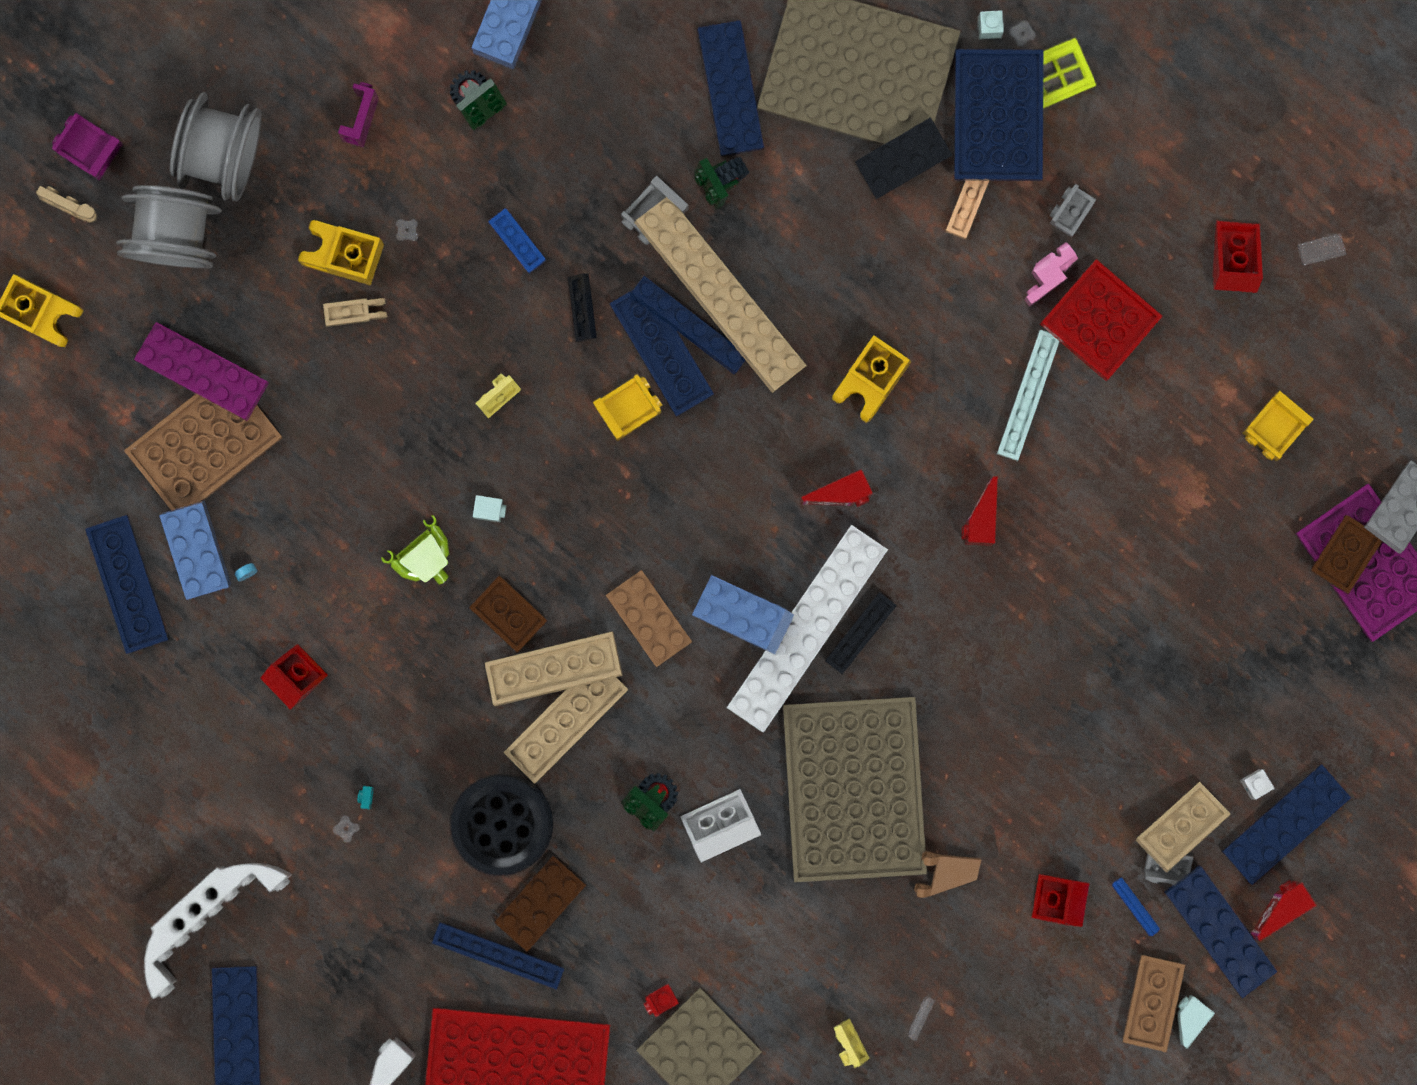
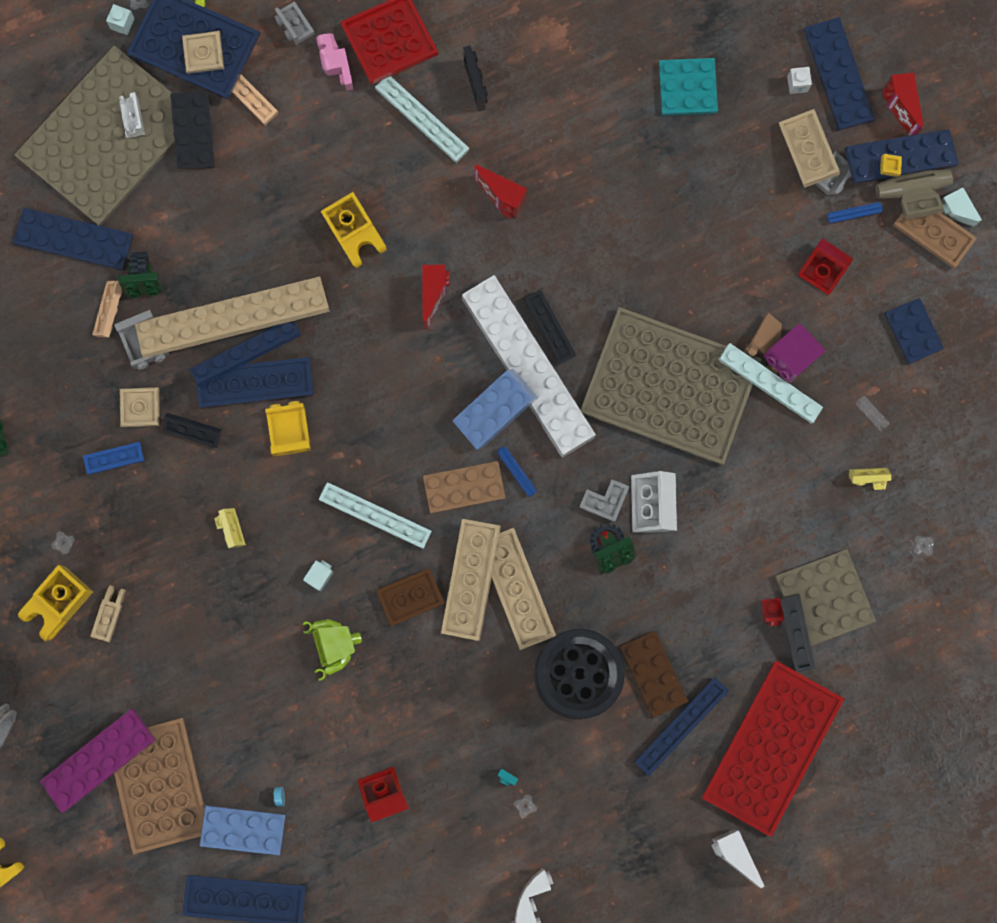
camera: 70 degrees left, 5 degrees down
none -> light nougat plate [92,281,122,338]
none -> white hinge [119,92,145,138]
none -> tan tile [120,387,160,428]
none -> tan tile [182,31,224,74]
none -> light aqua plate [319,482,432,549]
none -> black plate [463,45,488,112]
none -> blue axle [498,446,536,497]
none -> light grey plate [579,479,629,523]
none -> teal plate [659,58,718,116]
none -> light aqua plate [718,343,823,423]
none -> magenta panel [764,323,826,383]
none -> black plate [780,593,815,672]
none -> dark tan plate [875,170,953,220]
none -> yellow plate [880,154,902,177]
none -> dark blue plate [884,298,944,365]

